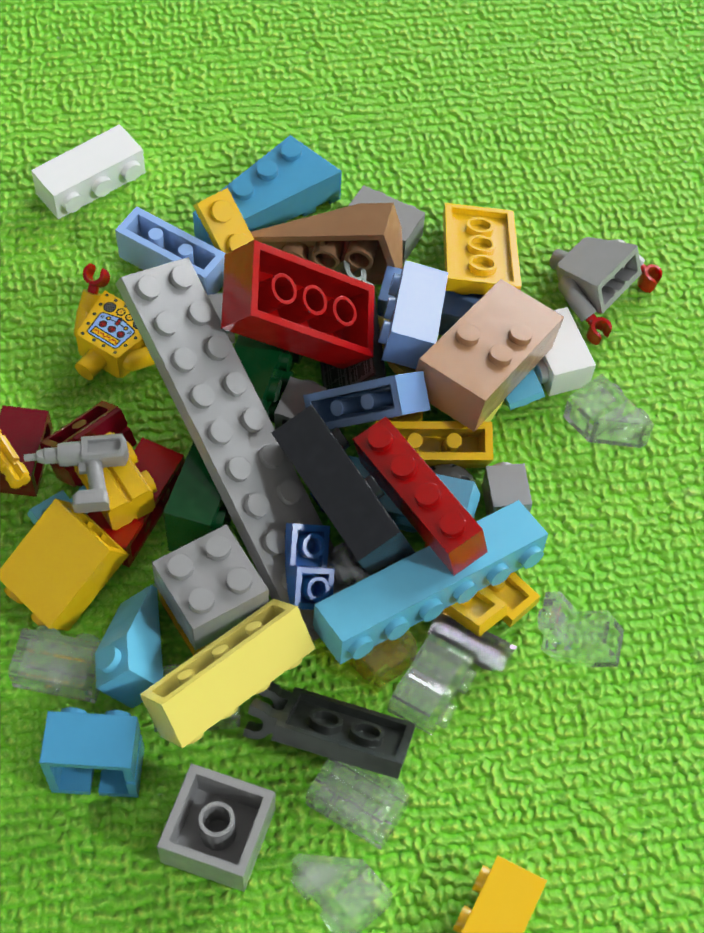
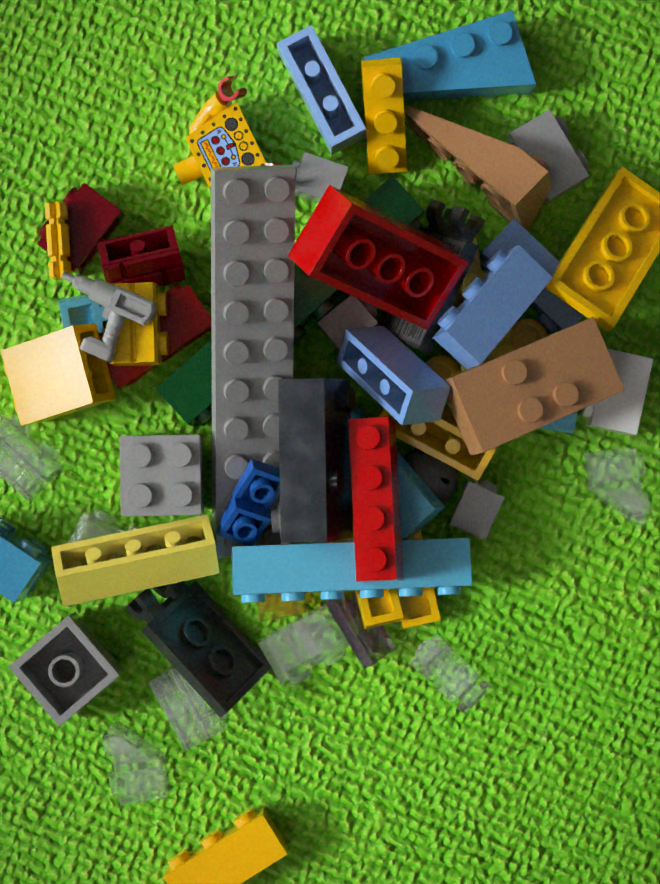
camera: 30 degrees right, 30 degrees up
medium azure slope [95,585,163,708] -> none

